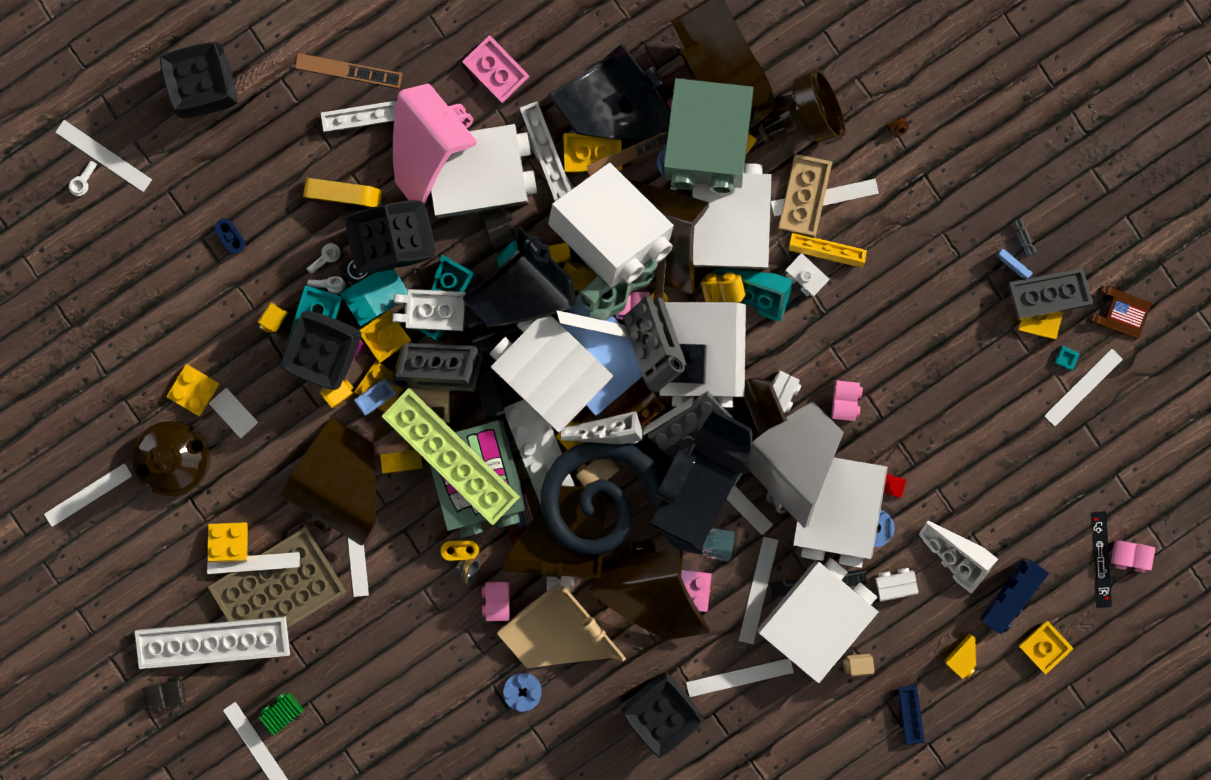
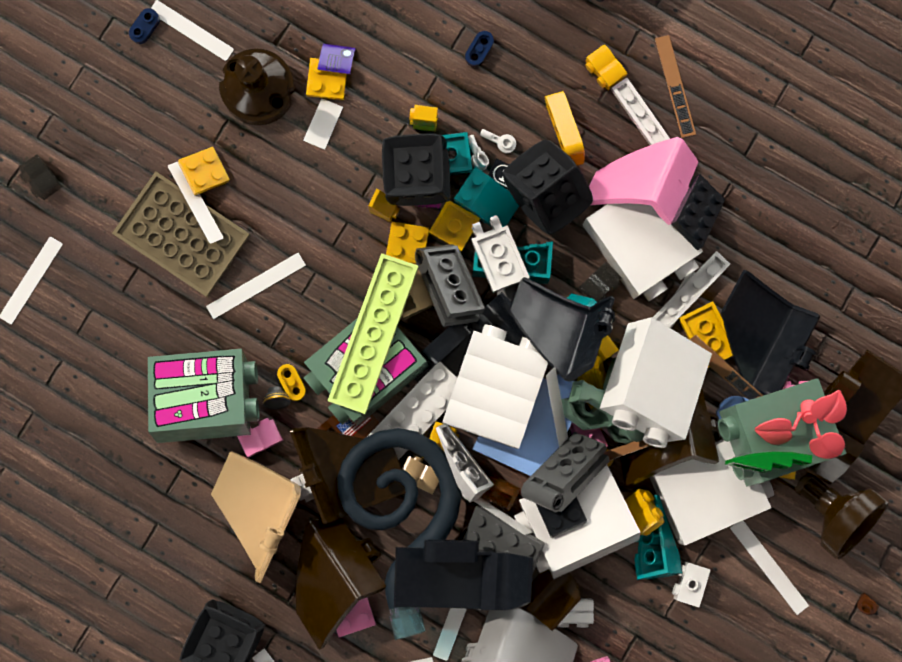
camera: 60 degrees right, 5 degrees down
white plate [135,616,290,669] -> none
green brick [258,693,304,736] -> none
dark brown panel [281,418,376,546] -> none
light blue tile [354,378,397,416] -> none
yellow slope [380,450,423,473] -> none
bright pink plate [462,35,530,104] -> none
medium blue plate [503,673,542,712] -> none
tan tile [778,154,832,237] -> none
yellow plate [789,232,867,268] -> none
none -> dark blue plate [129,8,160,44]
none -> brick [148,349,260,443]
none -> sticker [317,44,355,74]
none -> yellow brick [585,44,627,90]
none -> black plate [671,174,725,250]
none -> green slope [725,451,813,473]
none -> coral plant [755,390,847,459]

